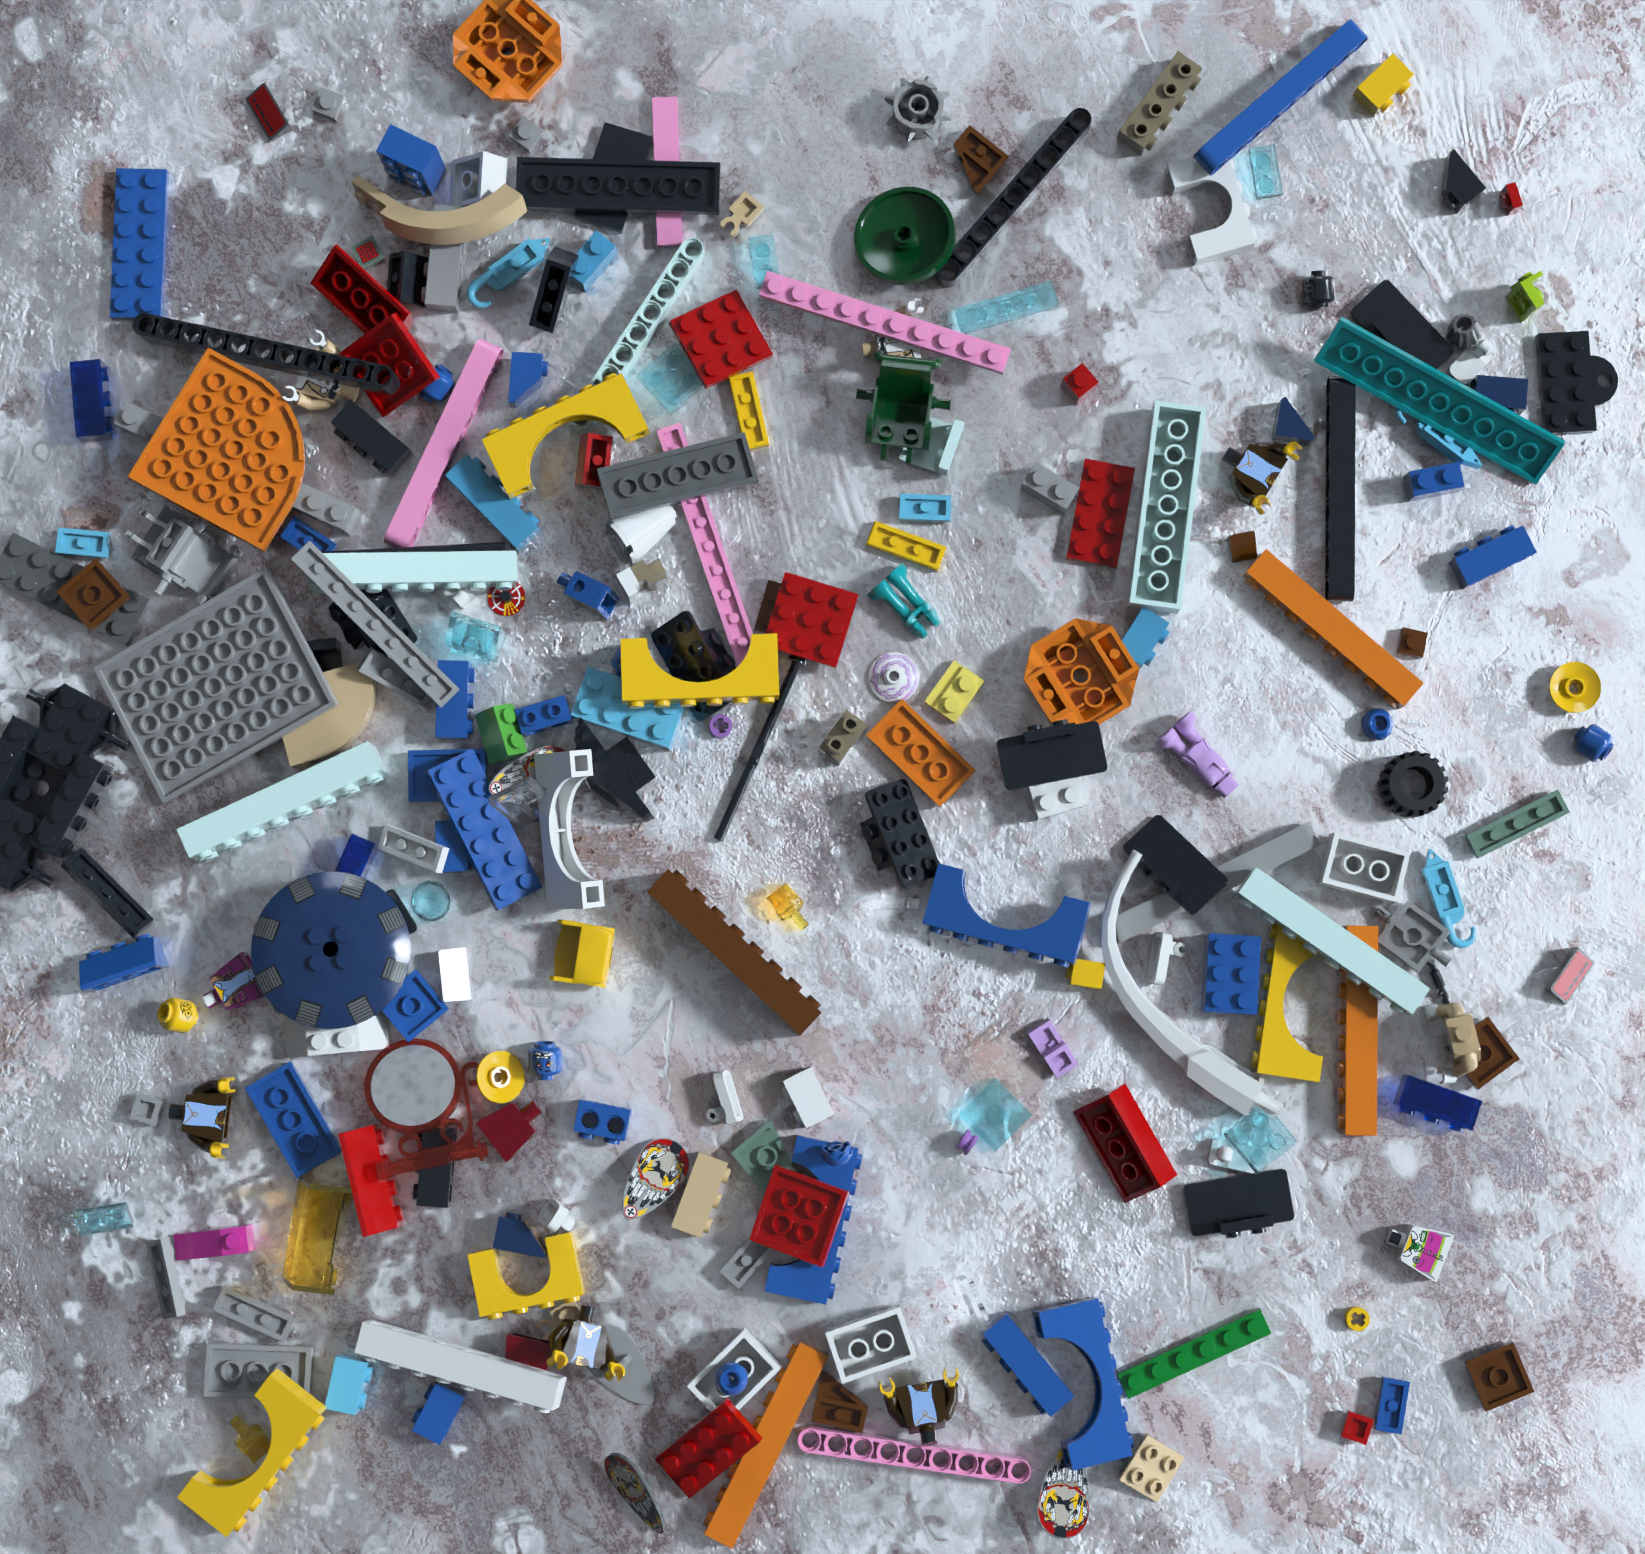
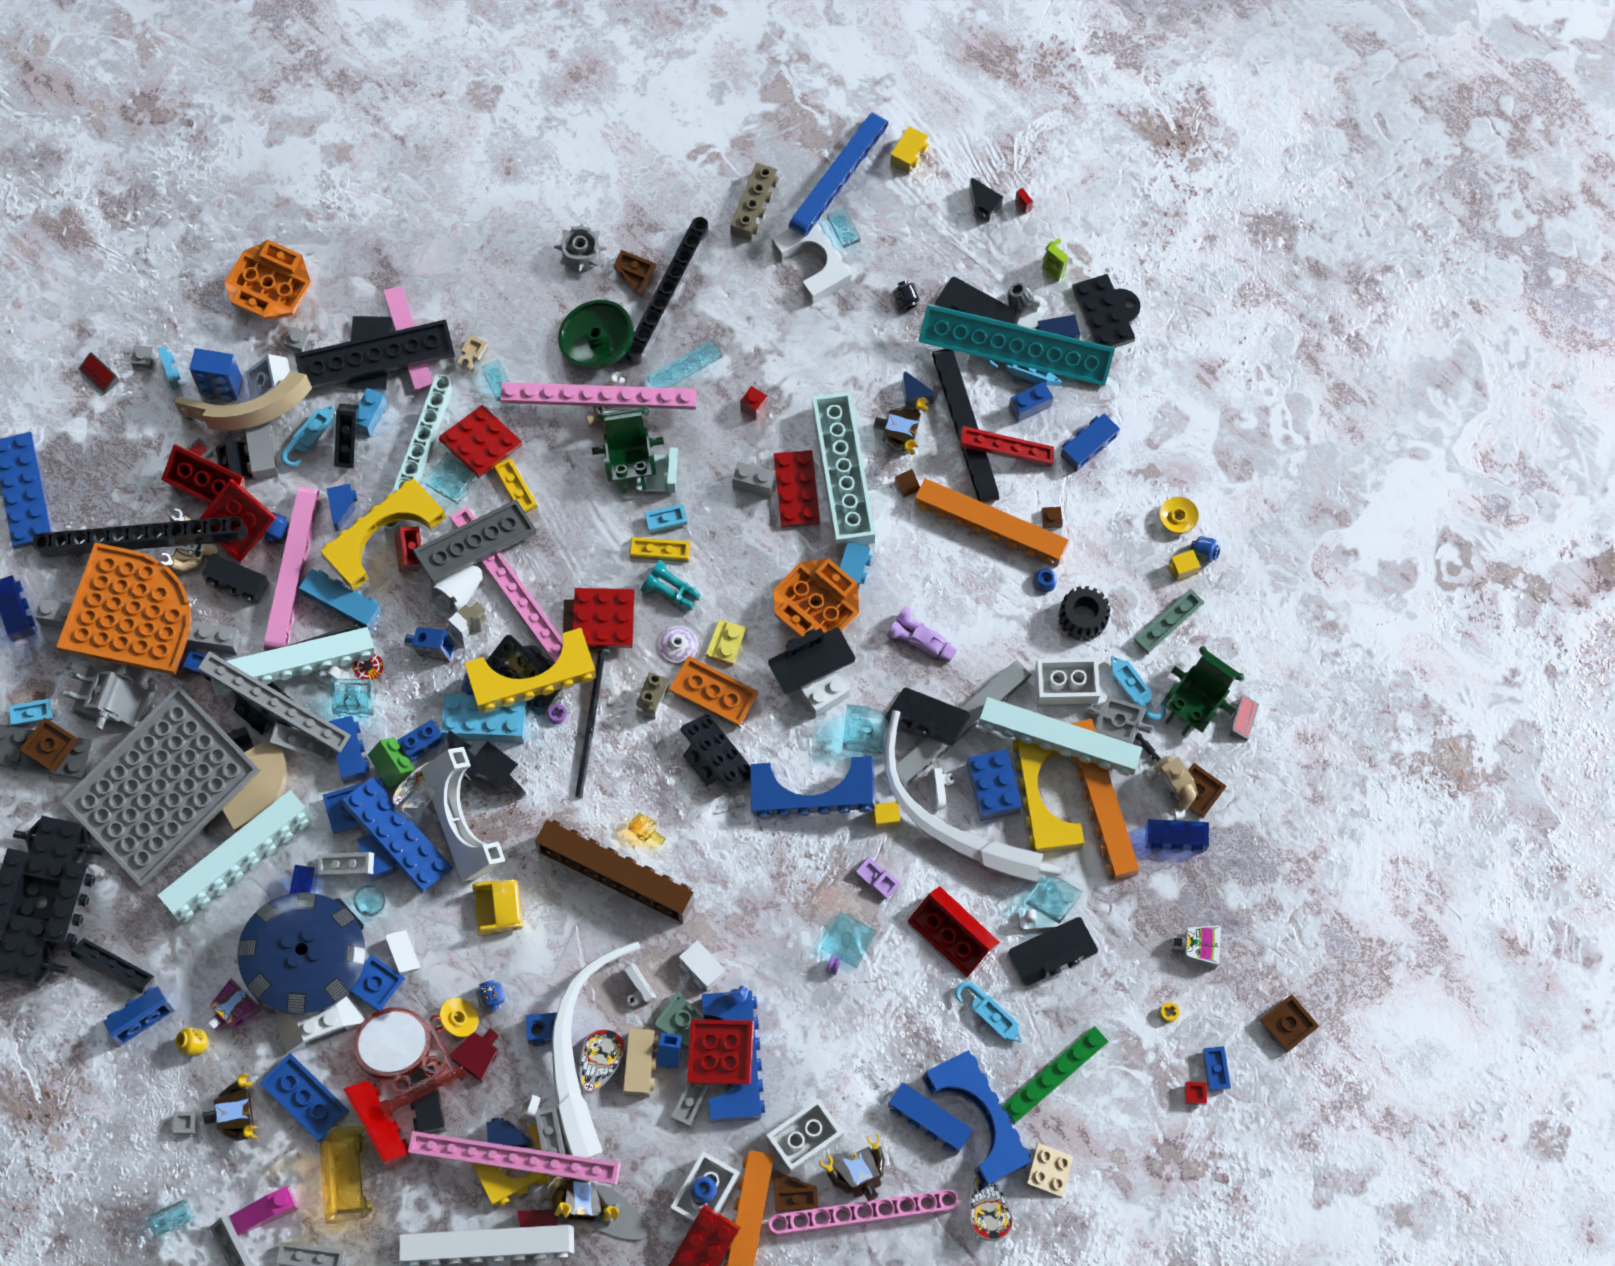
camera: 20 degrees left, 15 degrees down
none -> medium azure plate [158,346,181,390]
none -> bright pink plate [408,1131,621,1185]
none -> light grey plate [535,1107,565,1176]
none -> white piece [552,941,641,1159]
none -> blue brick [657,1033,682,1068]
none -> clear light blue slope [842,704,886,754]
none -> medium azure plate [955,981,1022,1043]
none -> red plate [959,426,1054,467]
none -> dark green piece [1161,646,1246,736]
none -> yellow brick [1168,550,1201,581]

